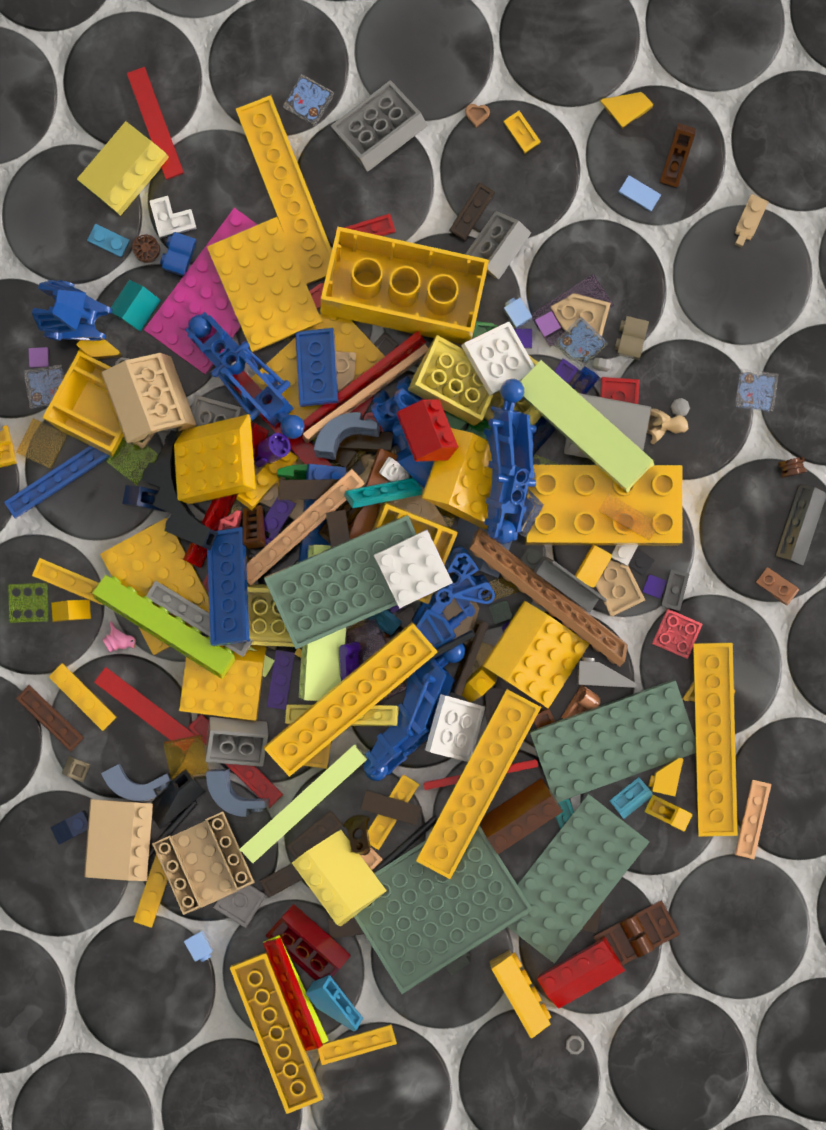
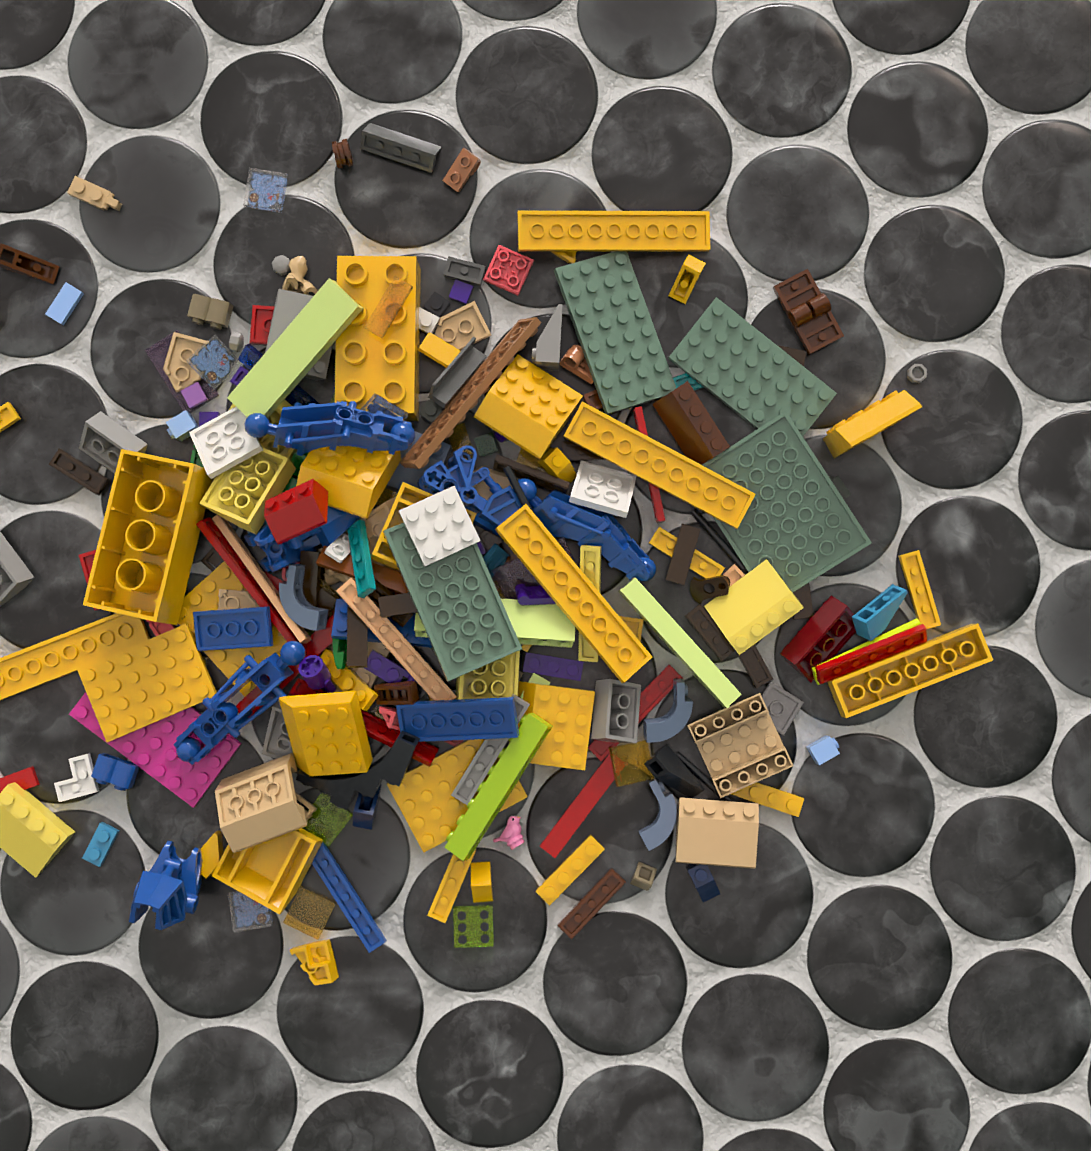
camera: 90 degrees left, 0 degrees up
medium lavender tile [29,347,49,368] -> none
teal slope [111,280,161,332] -> none
reddish brown wheel [132,234,160,263] -> none
red slope [537,937,625,1009] -> none
medium azure slope [609,777,653,819] -> none
yellow slope [649,758,683,796] -> none
light nougat tile [735,780,771,859] -> none

